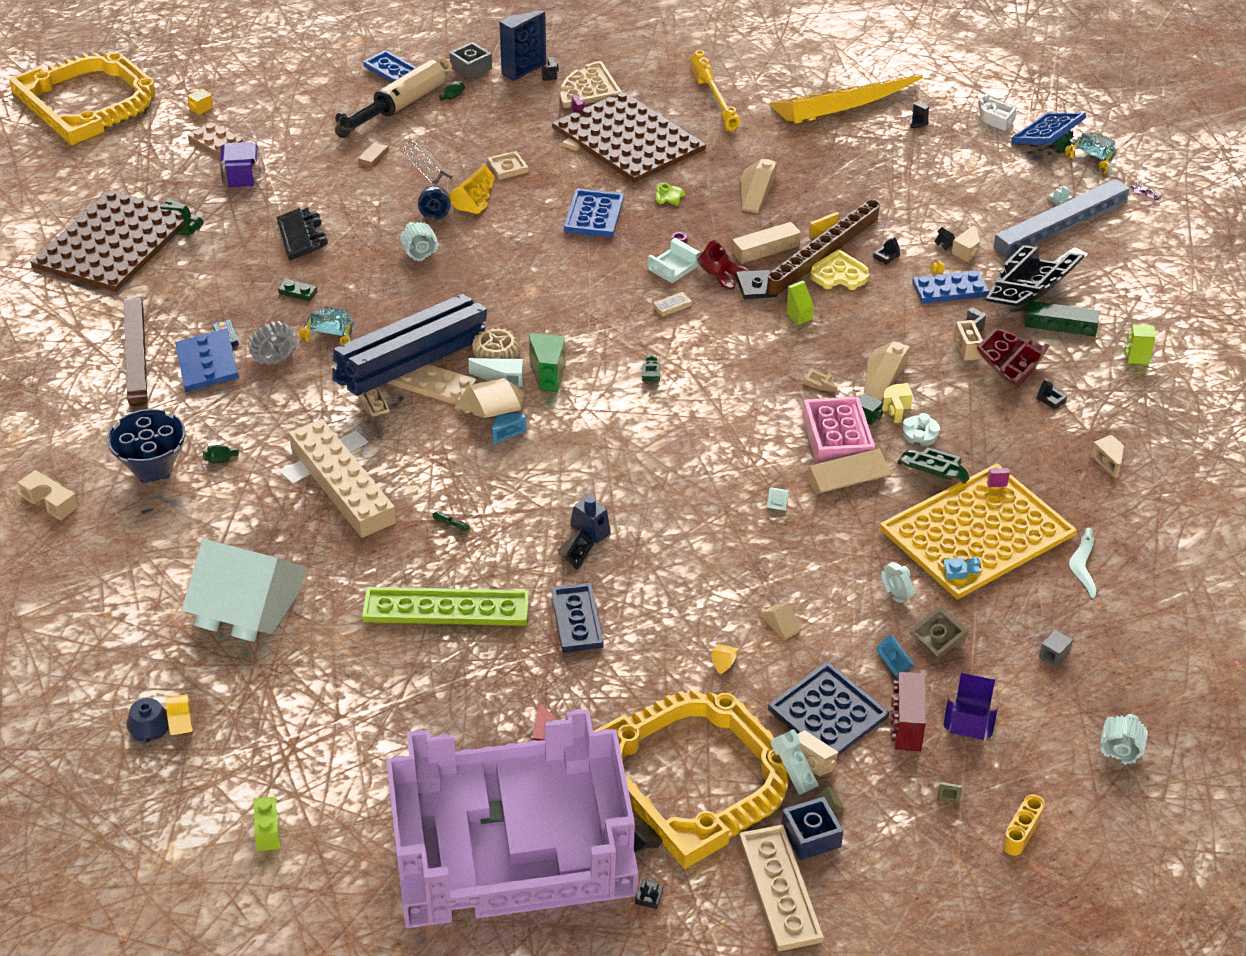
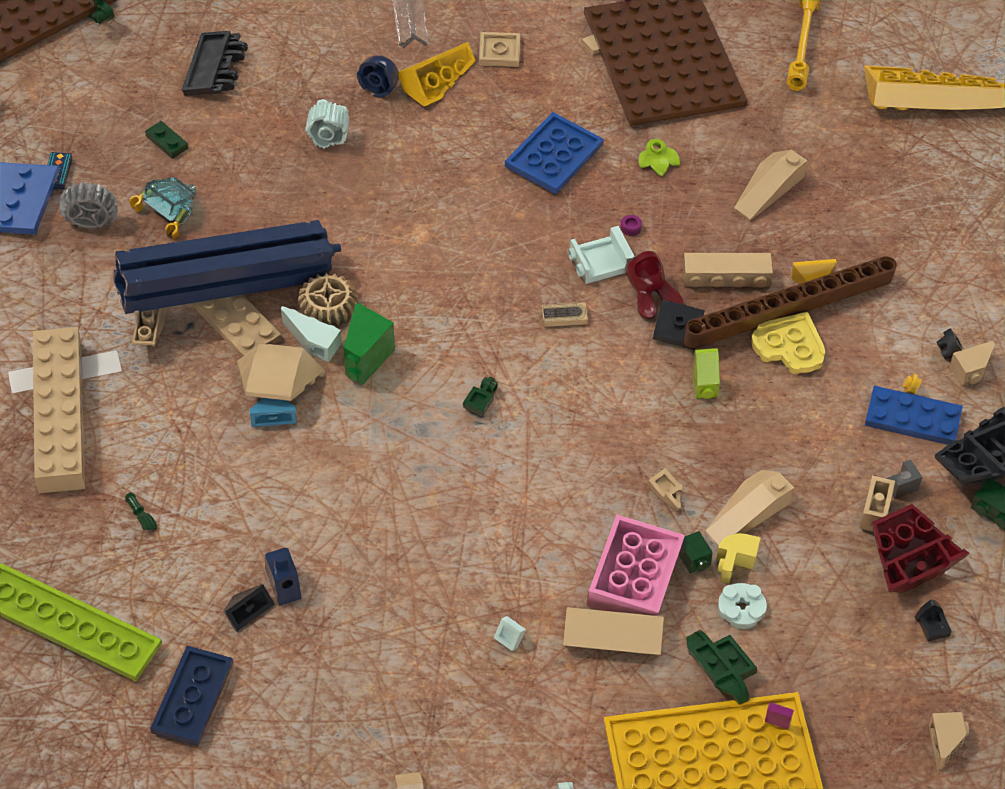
camera: 25 degrees right, 10 degrees up
black tile [873,237,900,265] -> none

